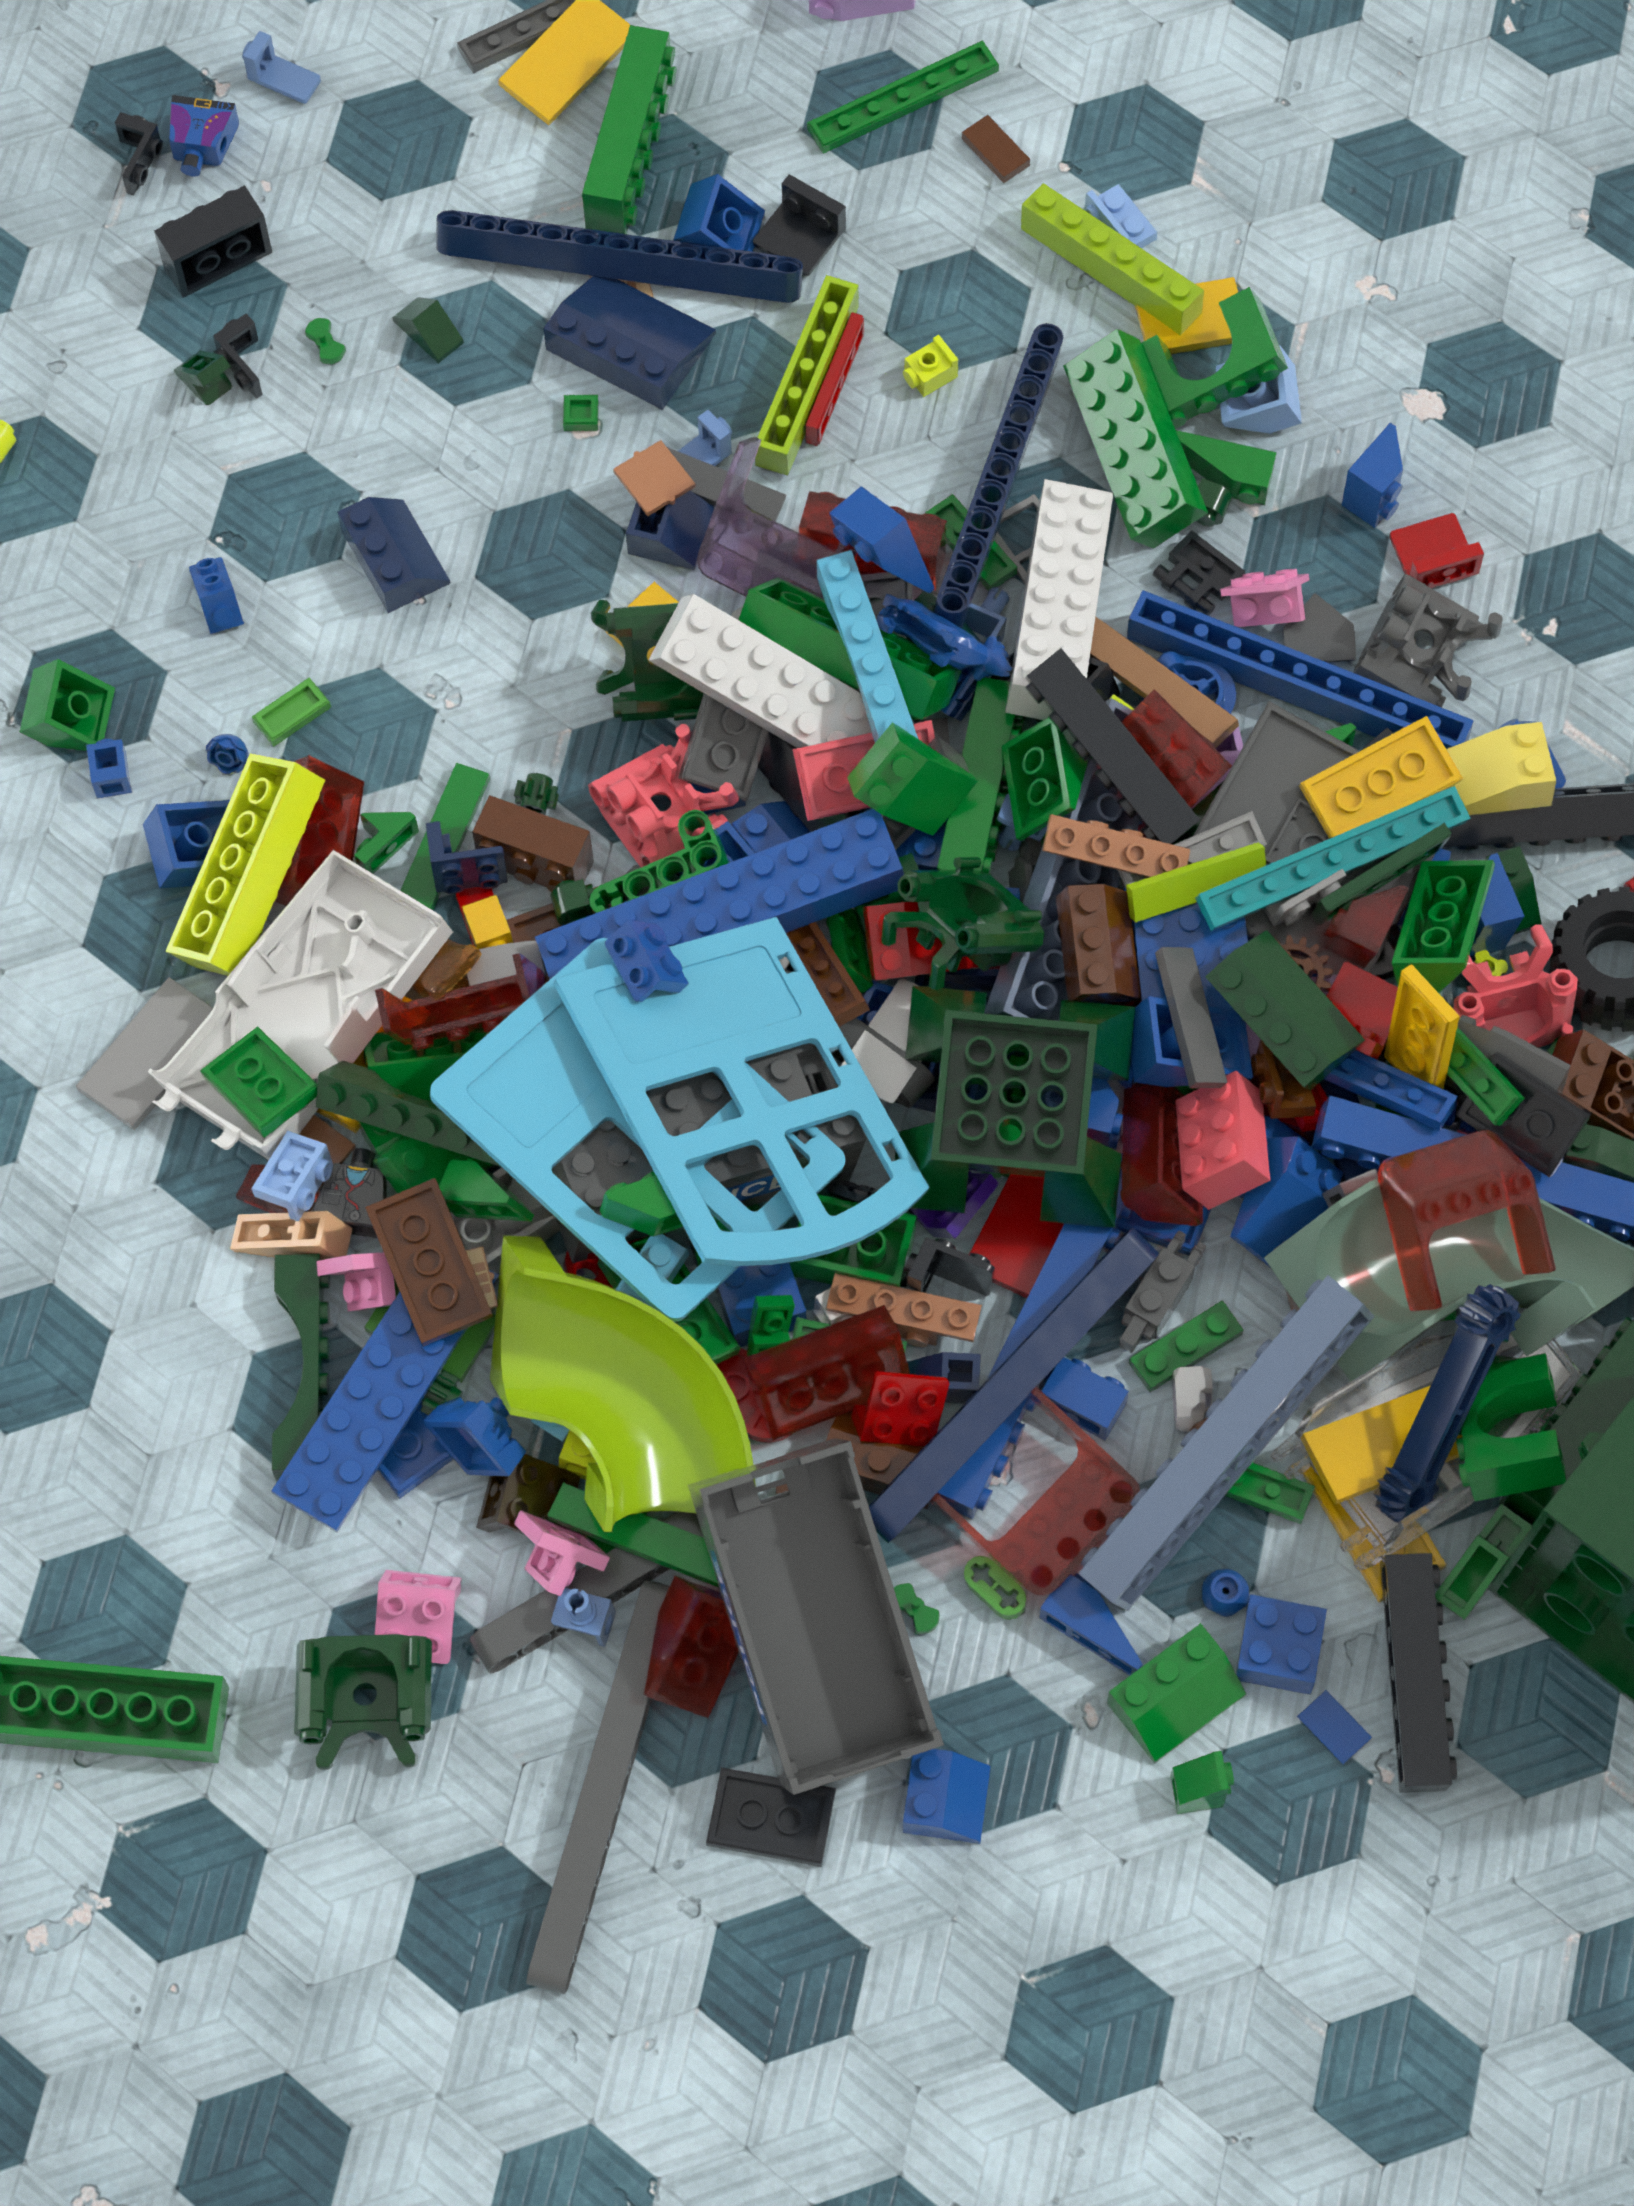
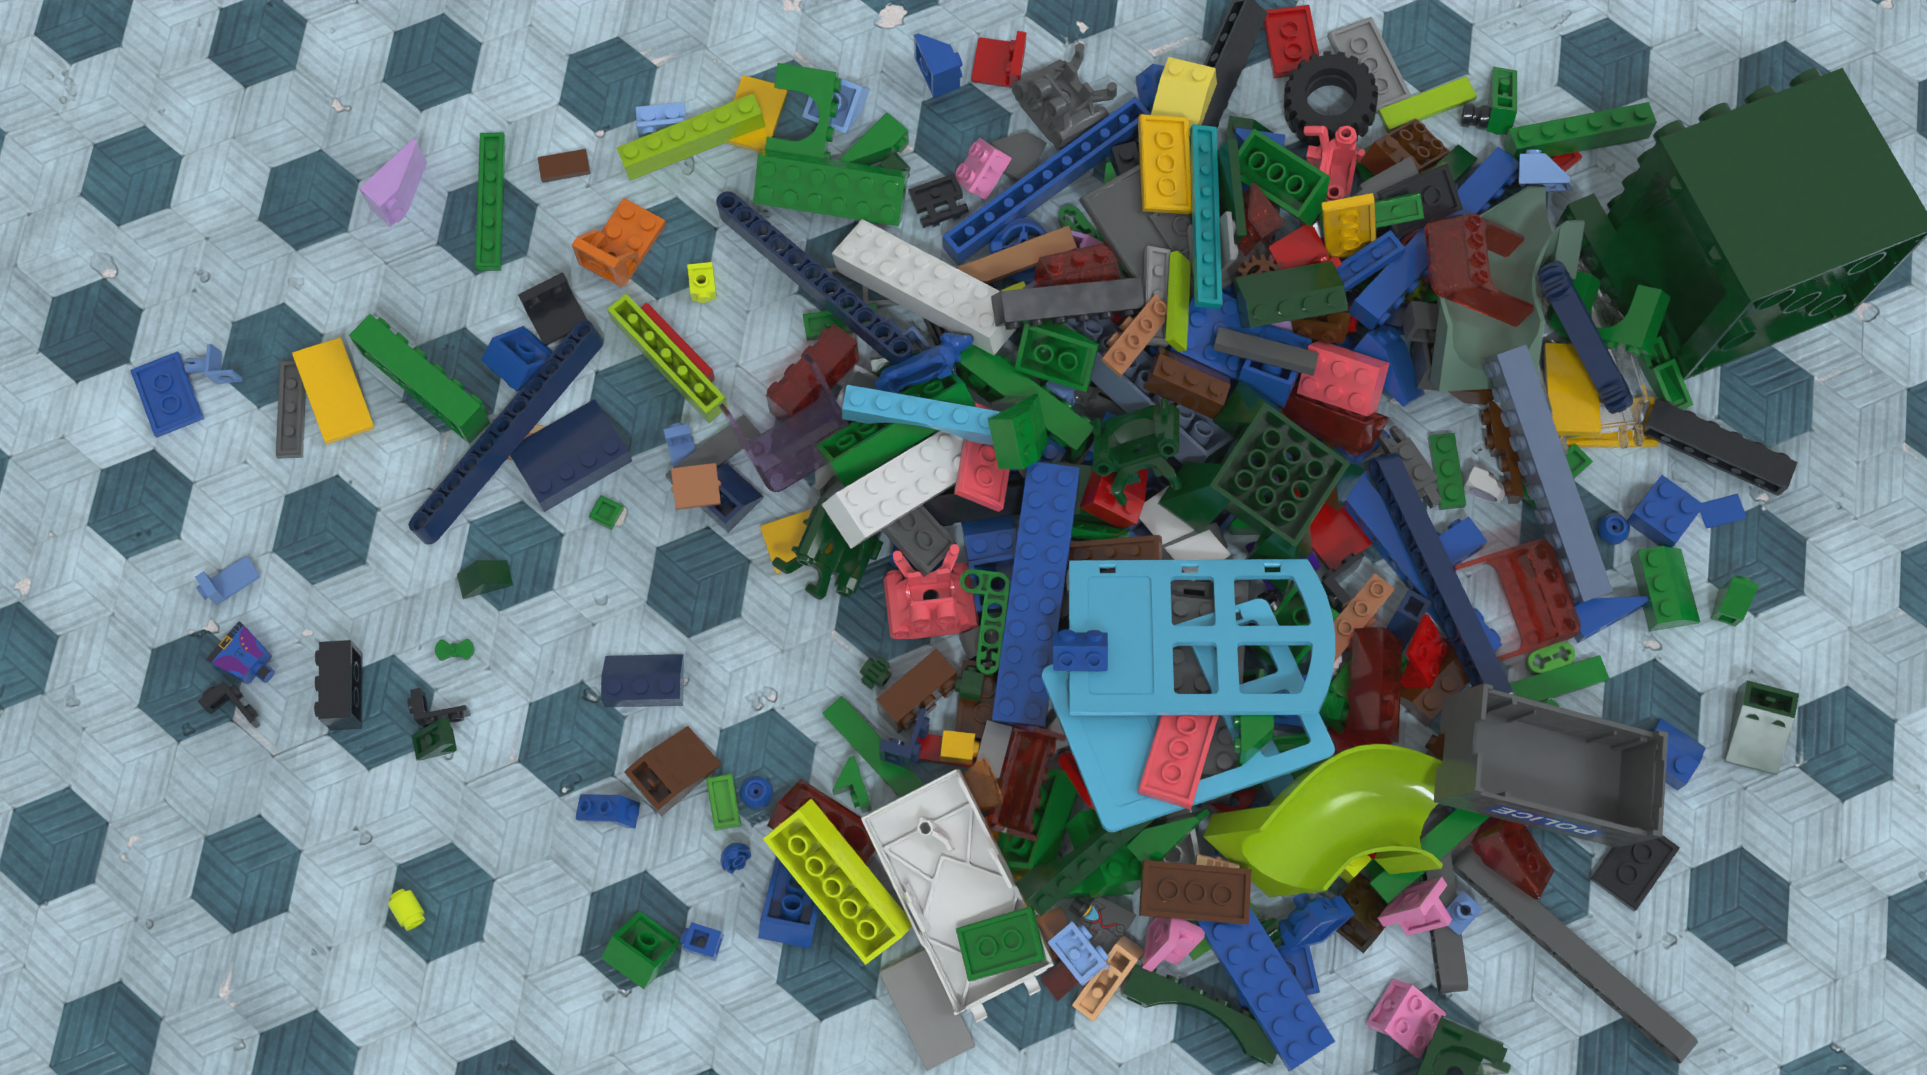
camera: 65 degrees left, 5 degrees up
blue slope [829,486,935,593] -> none
none -> orange bracket [572,198,666,287]
none -> reddish brown slope [624,726,722,817]
none -> blue plate [740,776,773,809]
none -> coral tile [1138,715,1219,810]
none -> green tile [1510,655,1610,702]
none -> slope [1724,680,1799,775]

